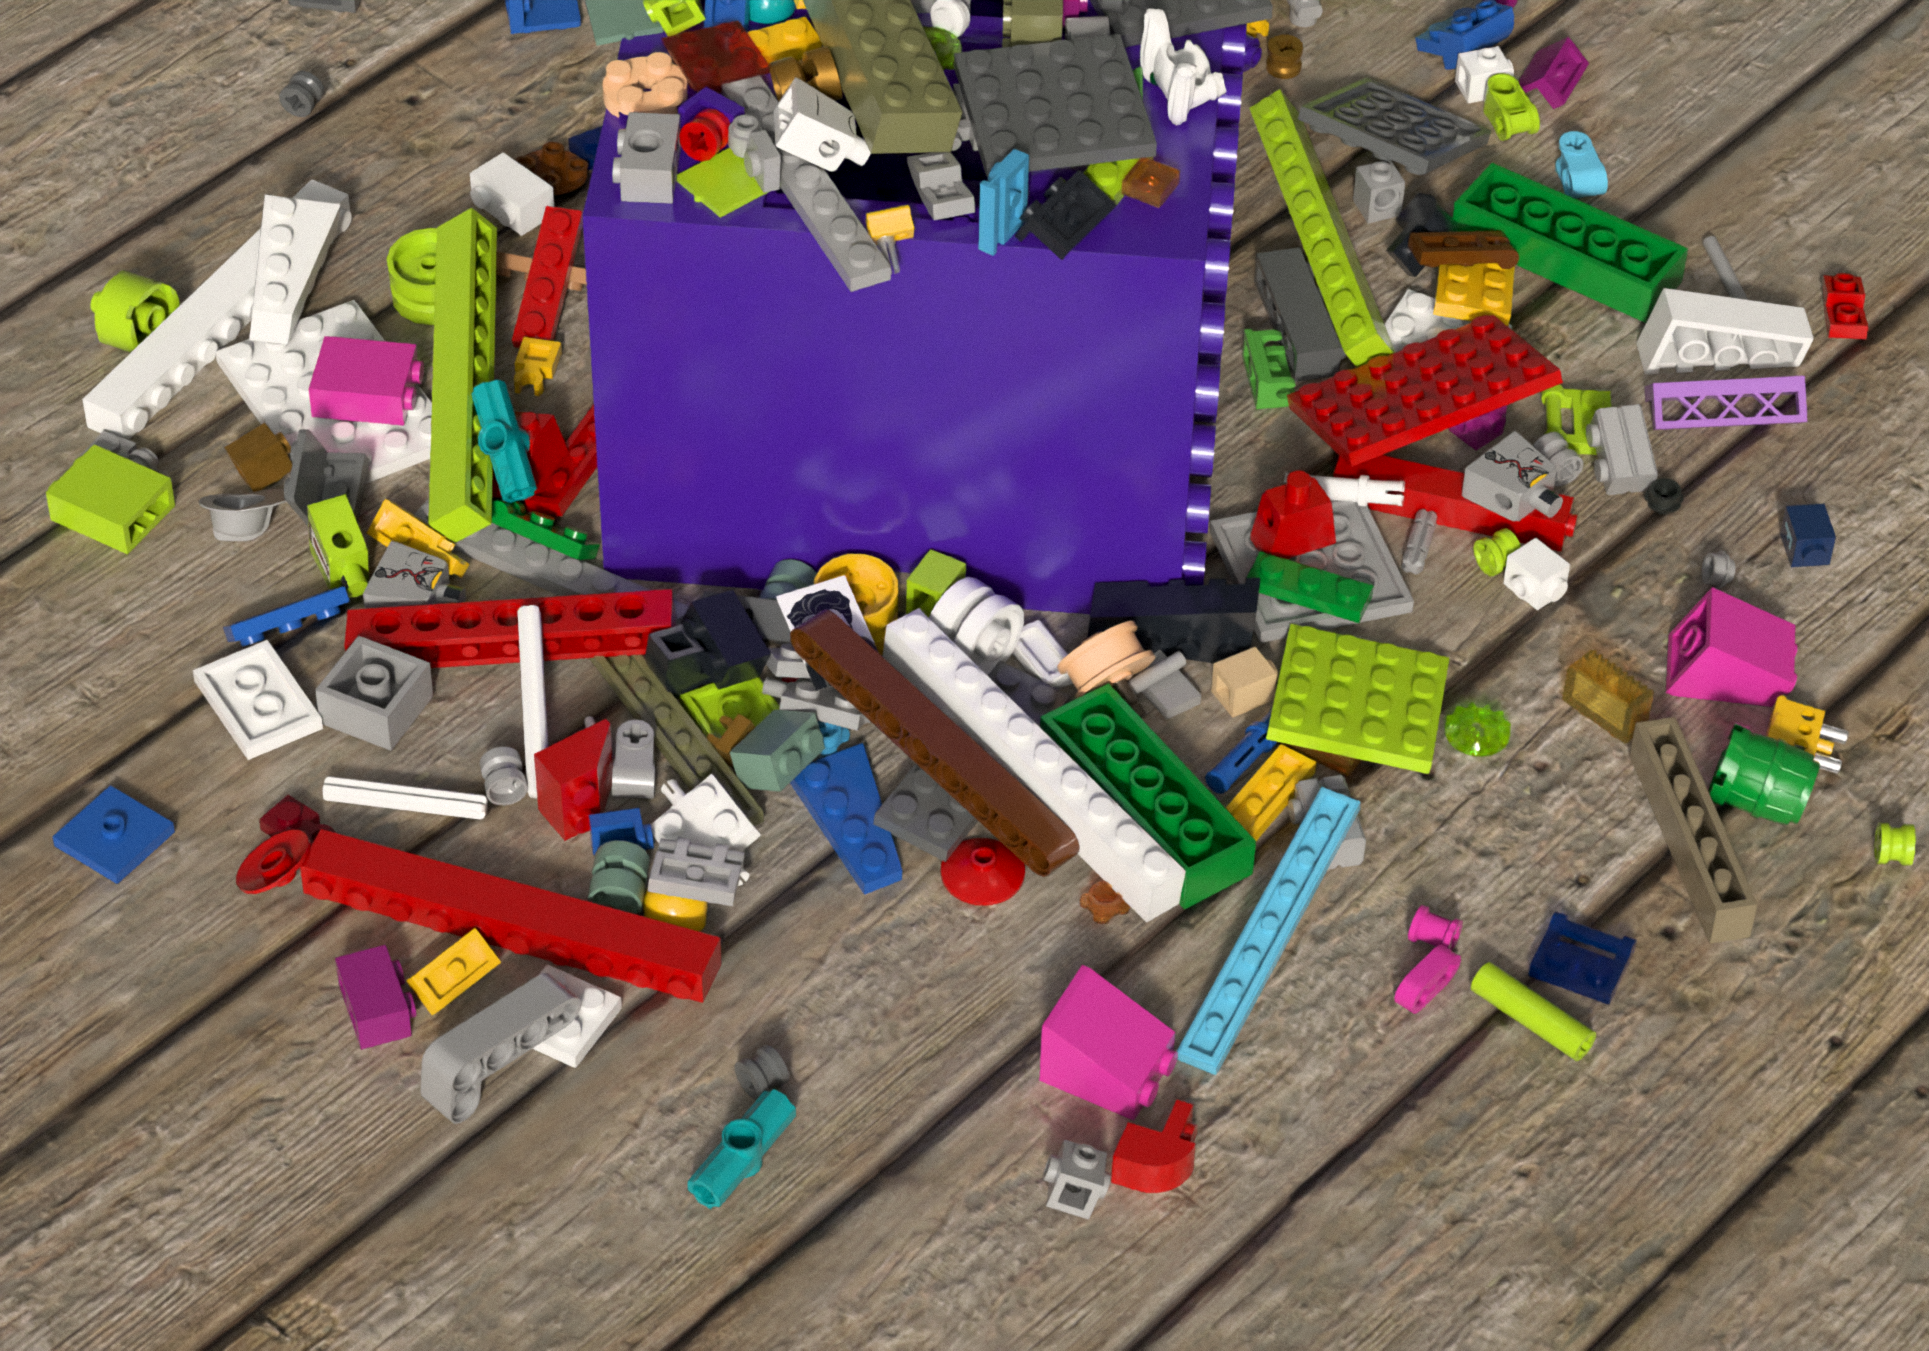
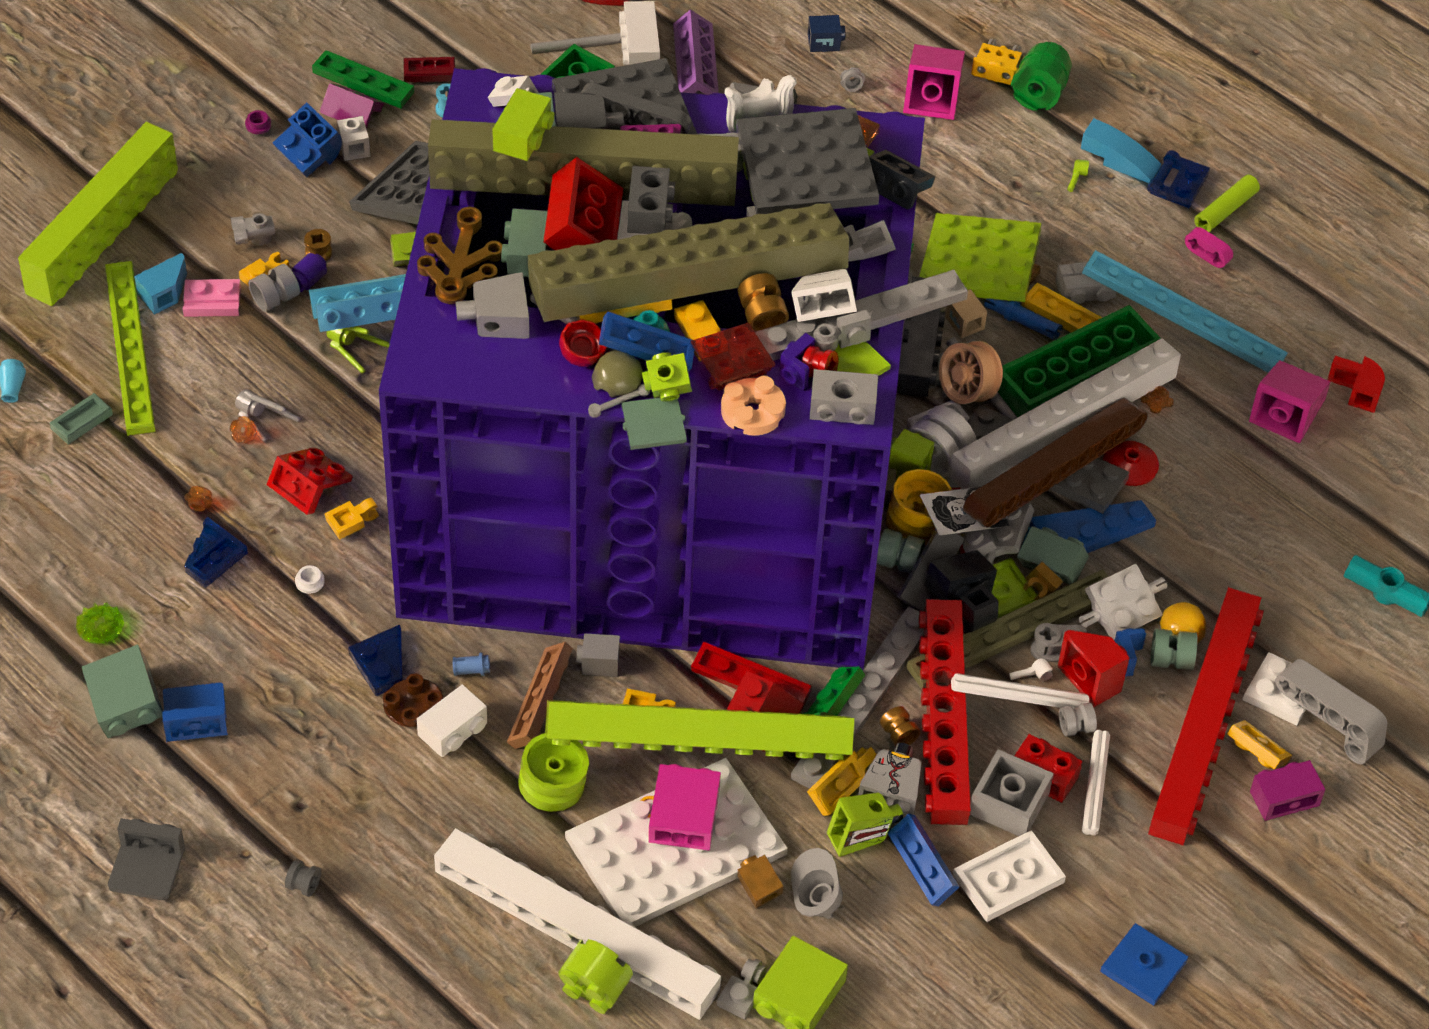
camera: 90 degrees left, 5 degrees up
red dish [236,830,311,894] -> none
white wedge [249,195,341,344] -> none
dark red plate [259,795,336,845] -> none
dark grey bracket [284,429,370,526] -> none
teal piece [471,380,537,503] -> none
red plate [512,206,583,348] -> none
light grey plate [648,837,745,906] -> none
dark grey wheel [734,1045,789,1100] -> none
yellow piece [866,205,914,275] -> none
dark azure plate [979,149,1029,256] -> none
light grey brick [1043,1139,1111,1220] -> none
dark pink bush [1408,905,1463,951] -> none
clear neon green gear [1445,702,1511,757] -> none
lime piece [1483,73,1540,141] -> none
clear yellow brick [1562,650,1654,744] -> none
dark tan brick [1630,717,1758,944] -> none
lime wheel [1874,822,1916,866] -> none
none -> green plate [312,50,414,109]
none -> dark red plate [404,57,455,83]
none -> pearl gold wheel [880,706,921,747]
none -> red brick [1014,734,1083,803]
none -> lime hand [1067,159,1089,192]
none -> dark azure slope [1081,118,1162,184]

